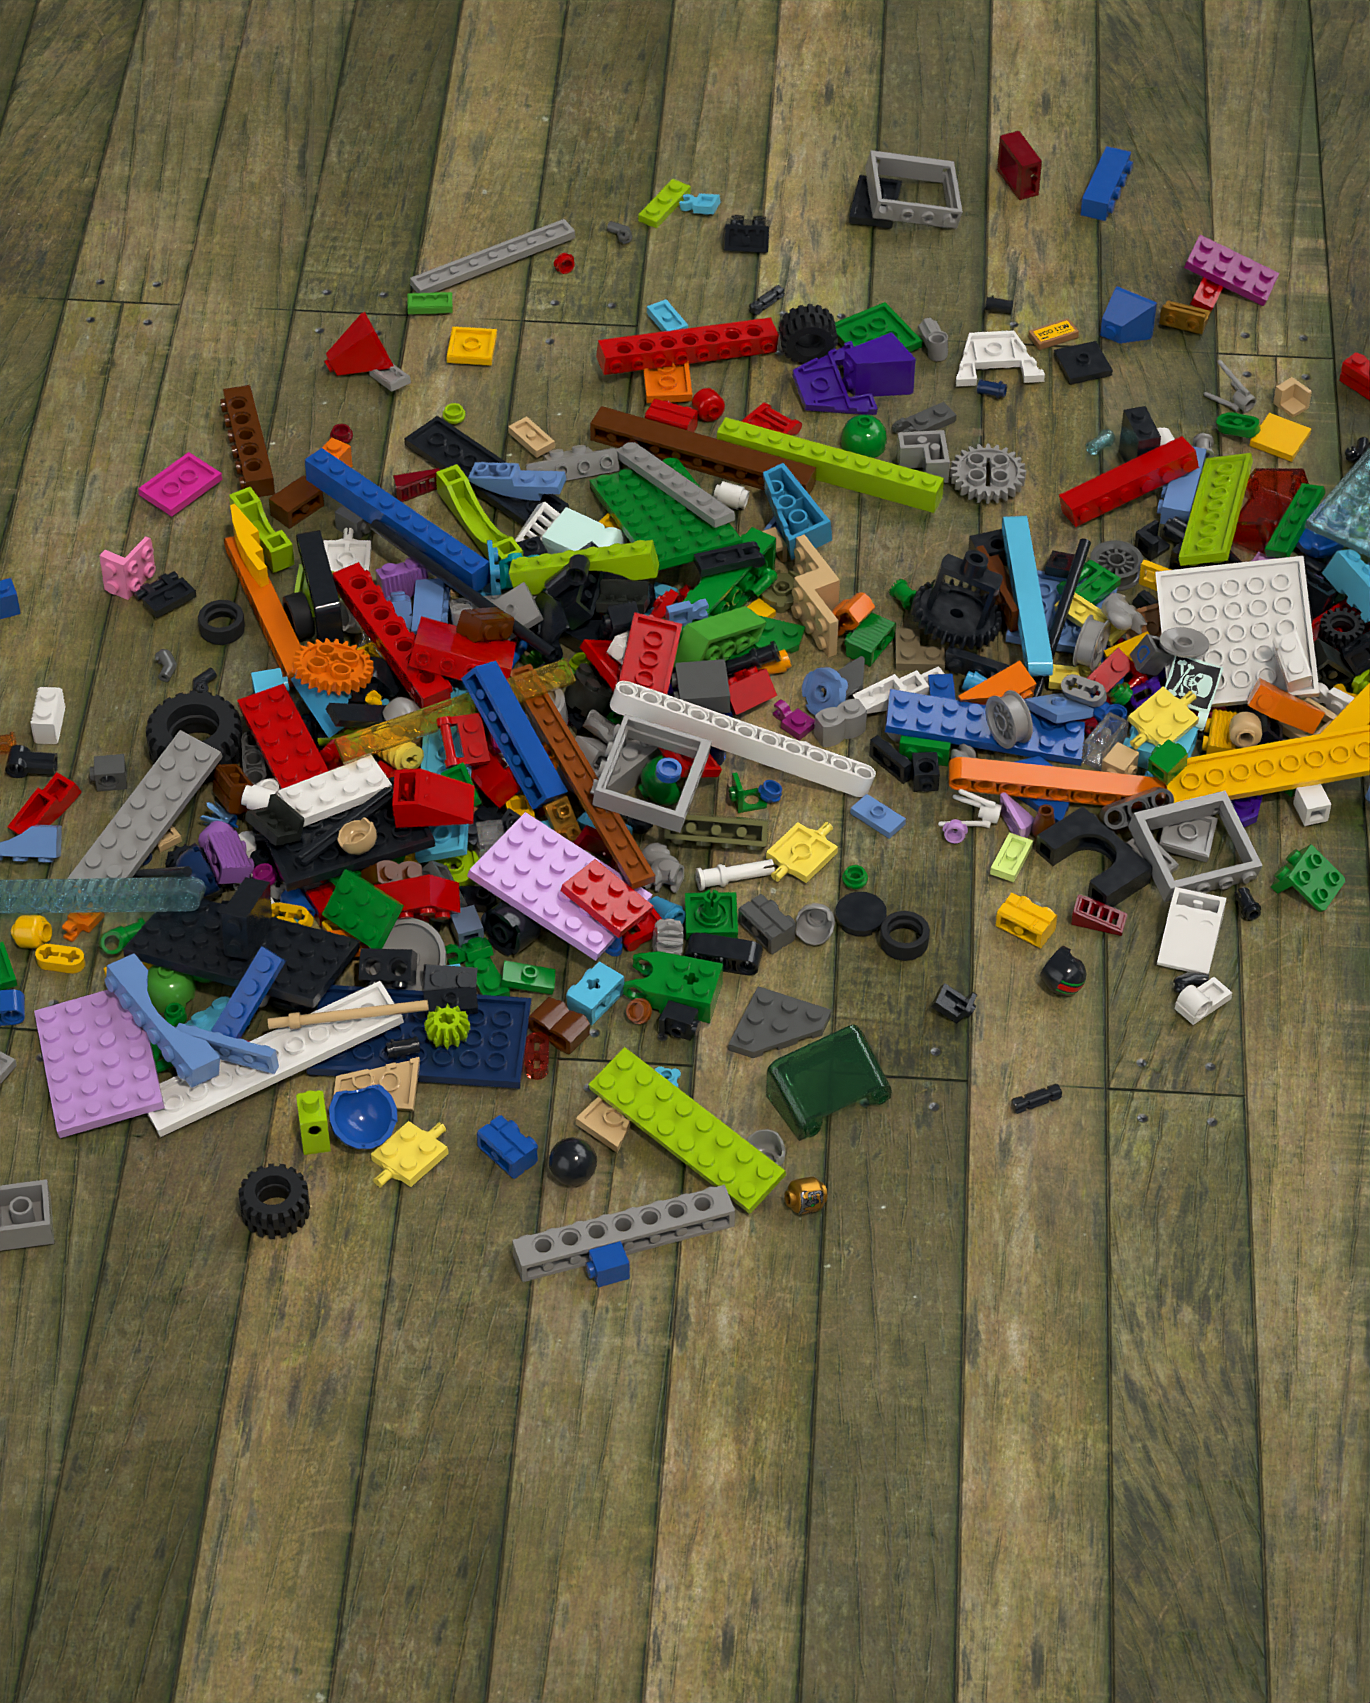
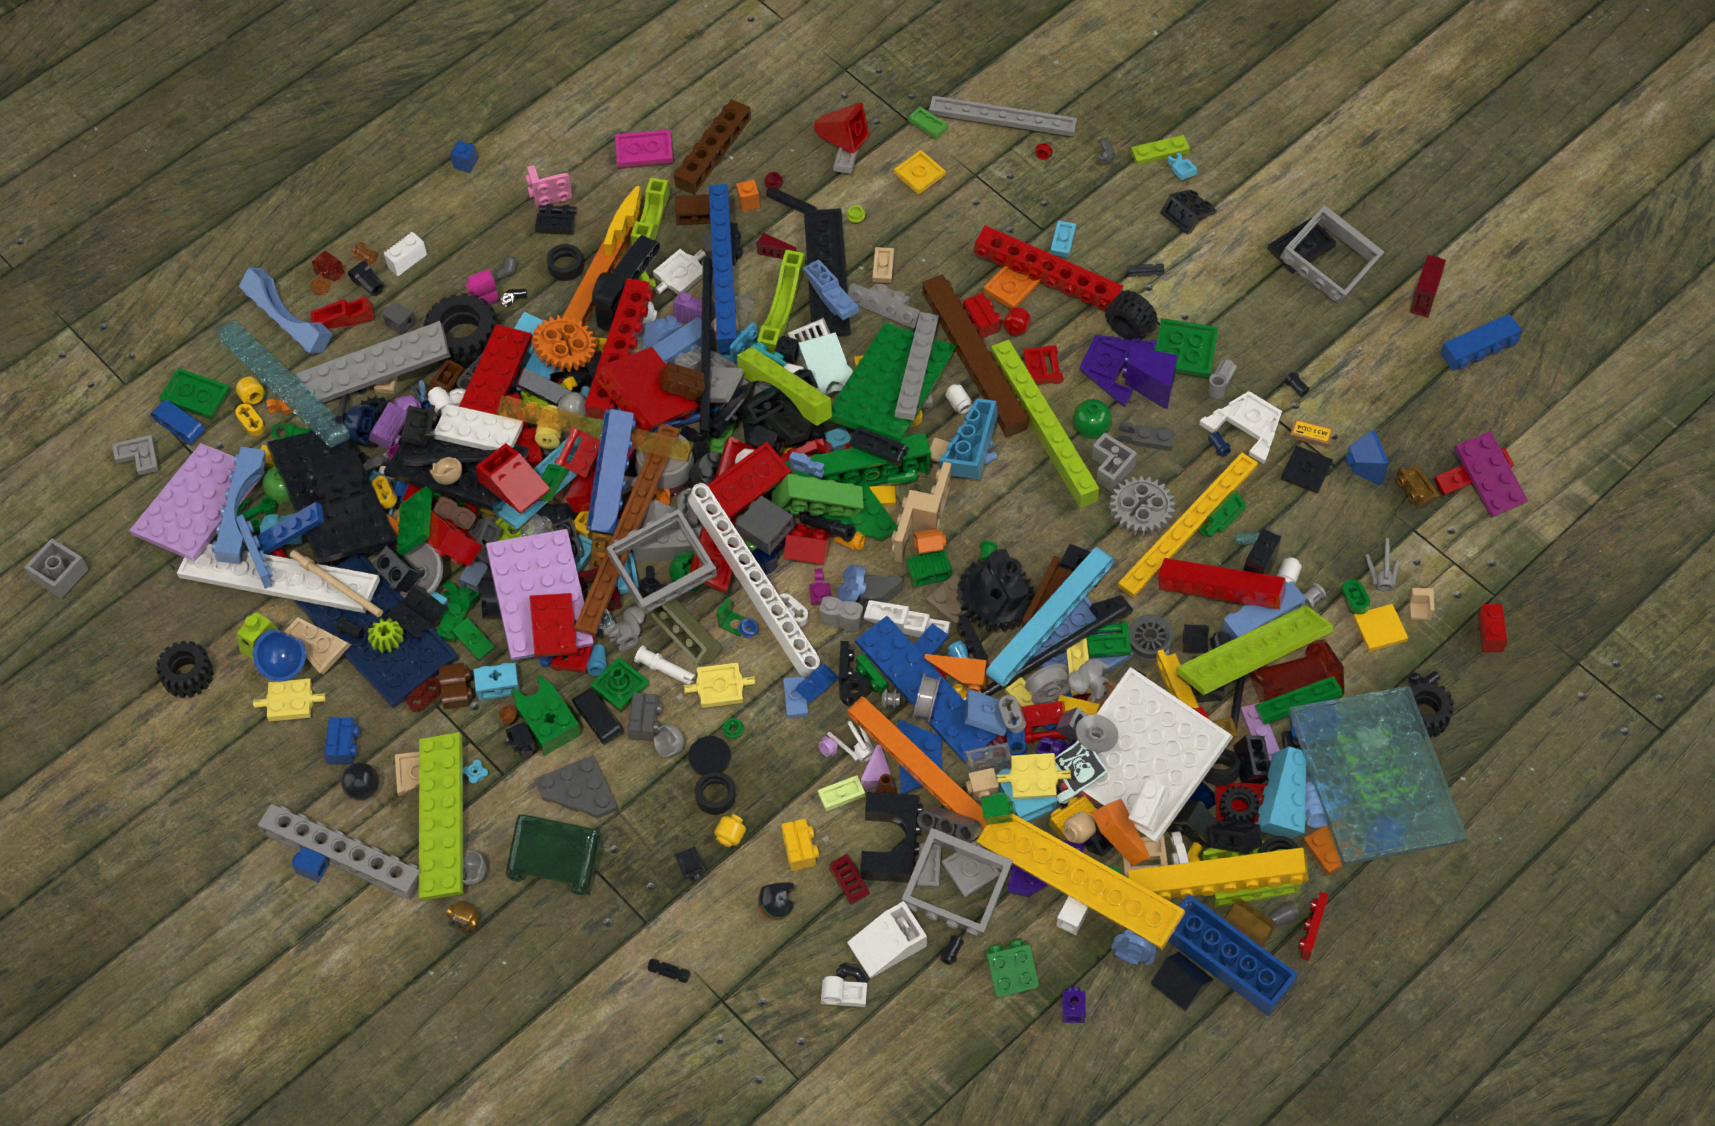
camera: 45 degrees right, 10 degrees up
black piece [544,554,590,599] -> none
light grey gear [652,918,684,955] -> none
blue tile [655,758,682,783] -> none
green plate [1110,682,1133,706] -> none
none -> dark pink brick [465,269,499,304]
none -> yellow head [714,814,746,848]
none -> black axle [766,186,817,213]
none -> blue slope [795,664,839,703]
none -> yellow plate [1118,452,1258,598]
none -> green plate [1199,491,1247,537]

